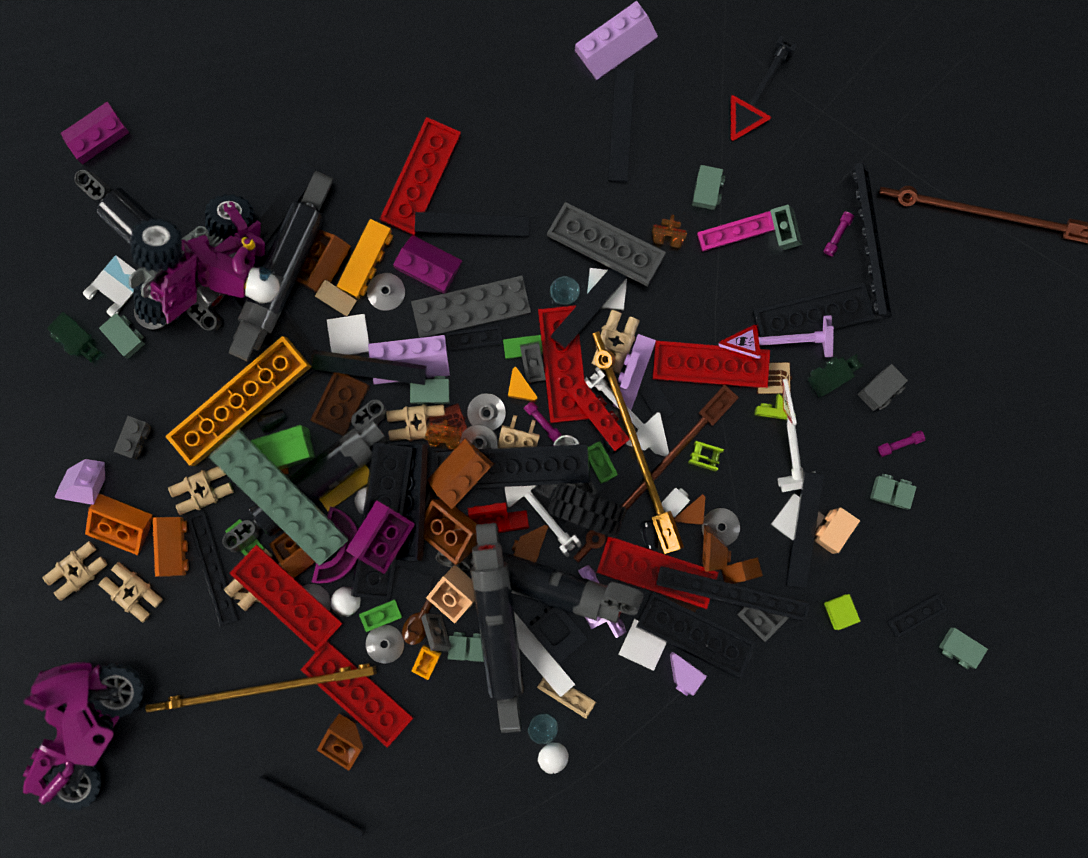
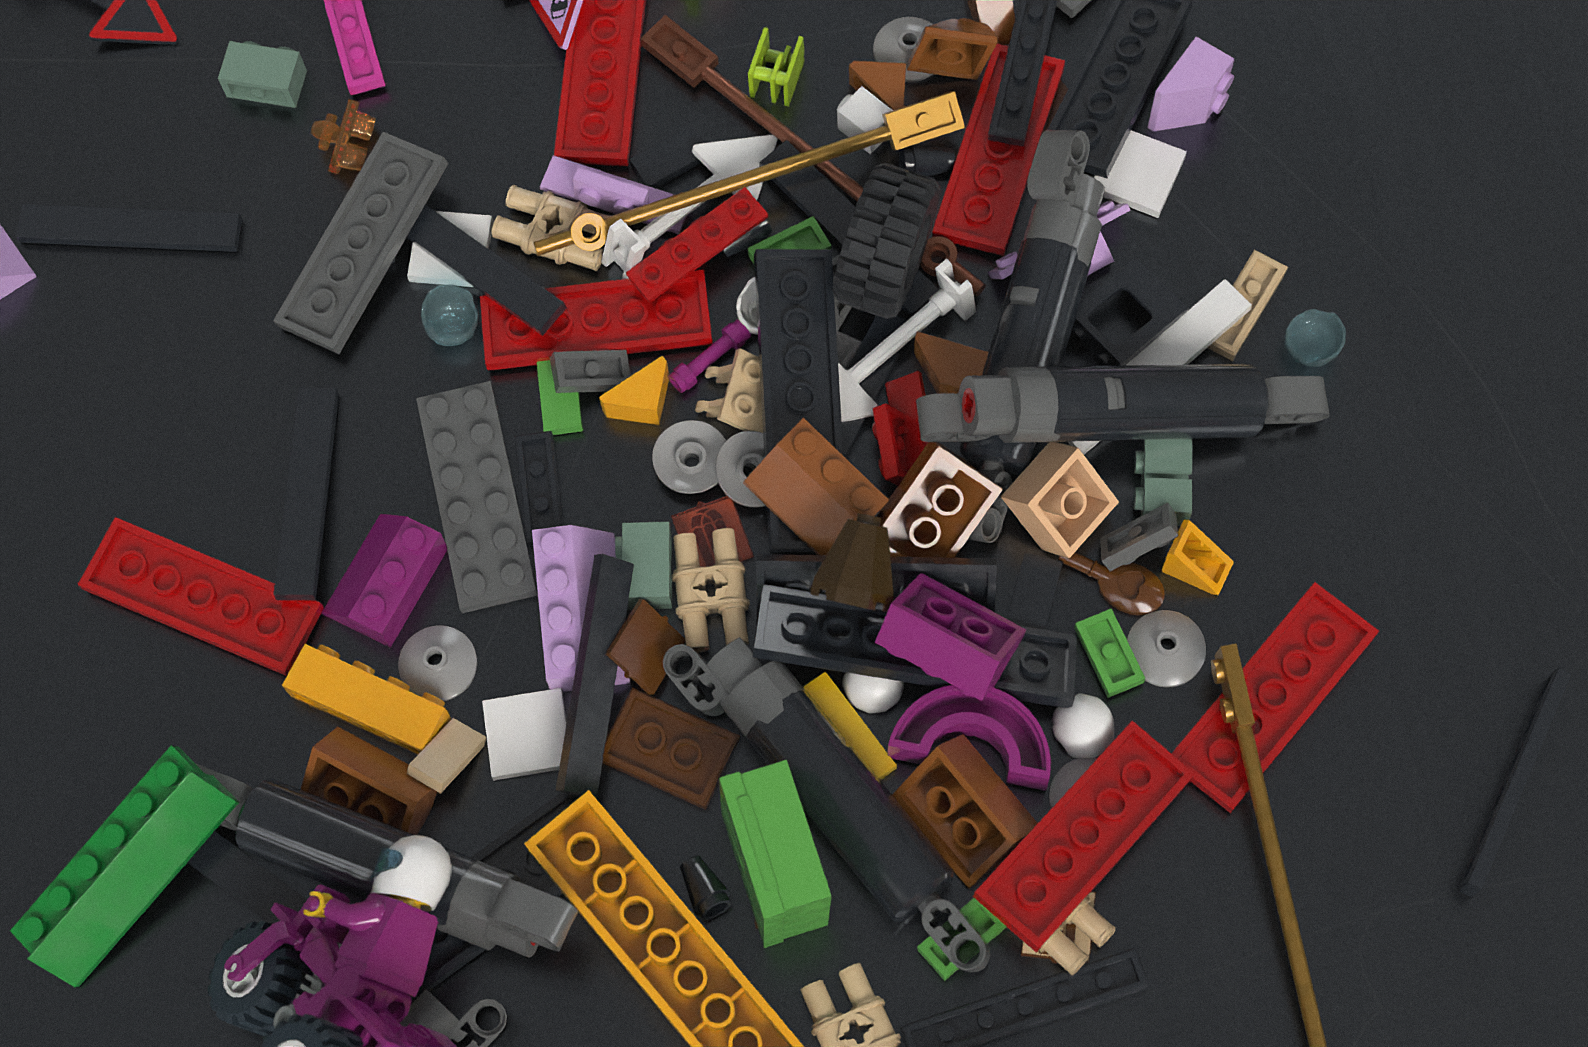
camera: 85 degrees left, 15 degrees down
sand green plate [209,430,348,566] -> none
dark orange slope [317,714,363,771] -> none
clear orange hips [425,419,463,450] -> none
white hair [538,742,569,774] -> none
none -> green slope [10,745,239,987]
none -> reddish brown piece [605,599,686,695]
none -> dark brown cone [810,513,893,612]

